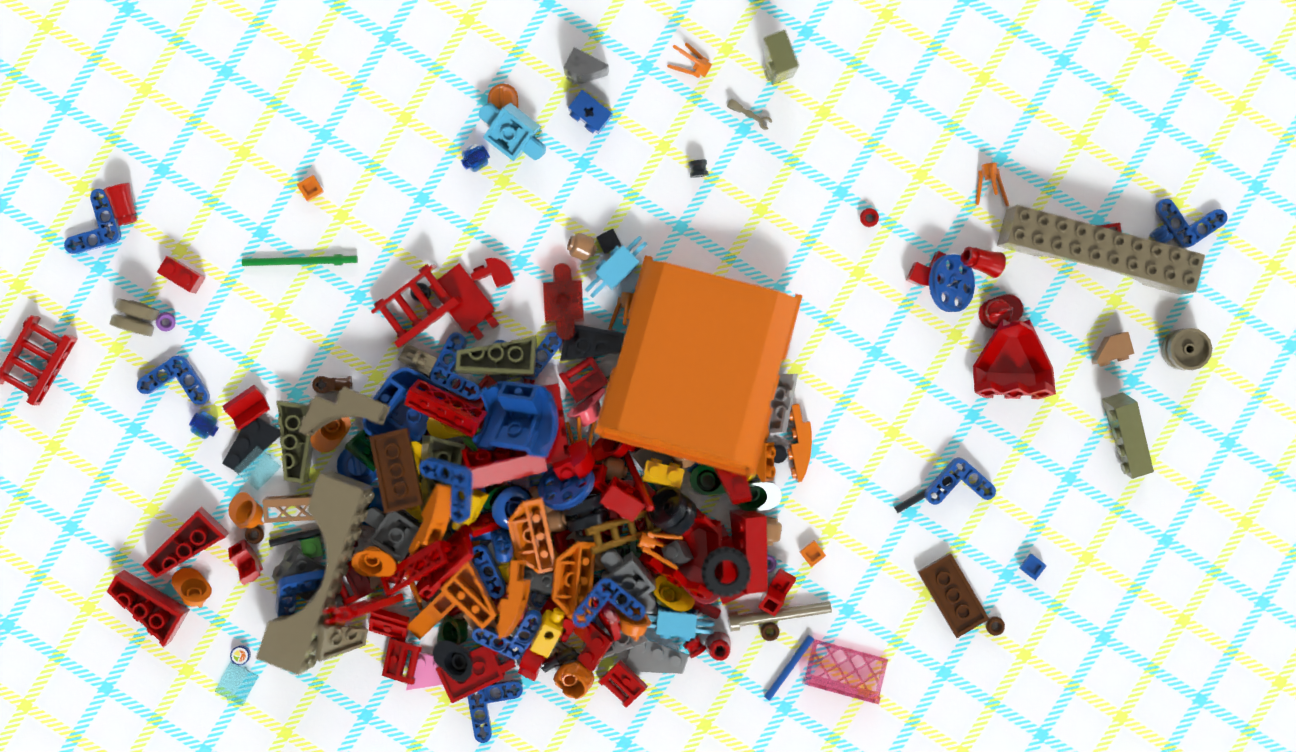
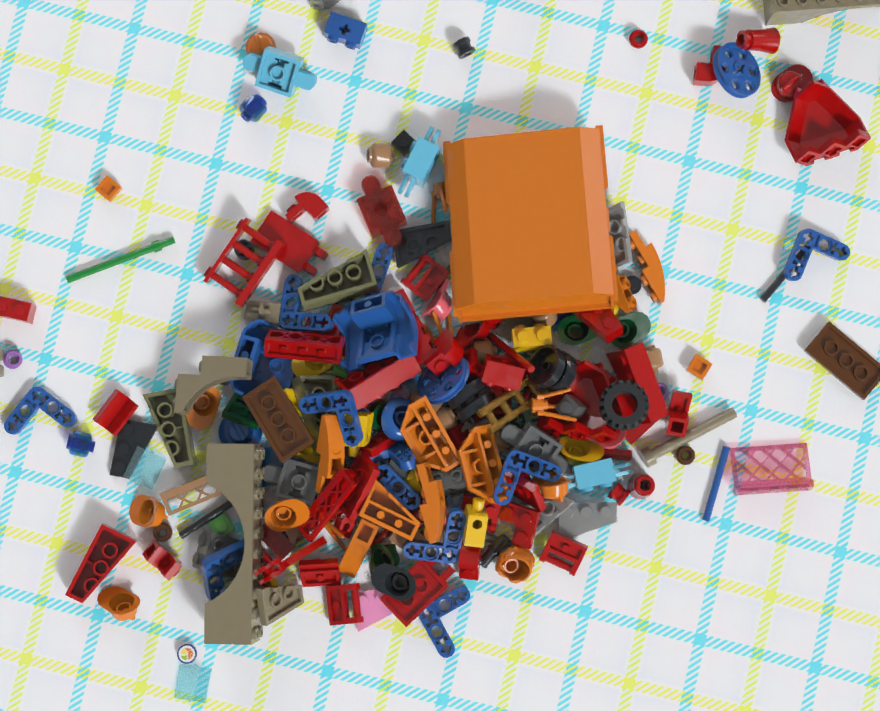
camera: 25 degrees left, 5 degrees down
red wedge [106,570,190,648] -> none
reddish brown connector [312,376,353,393] -> none

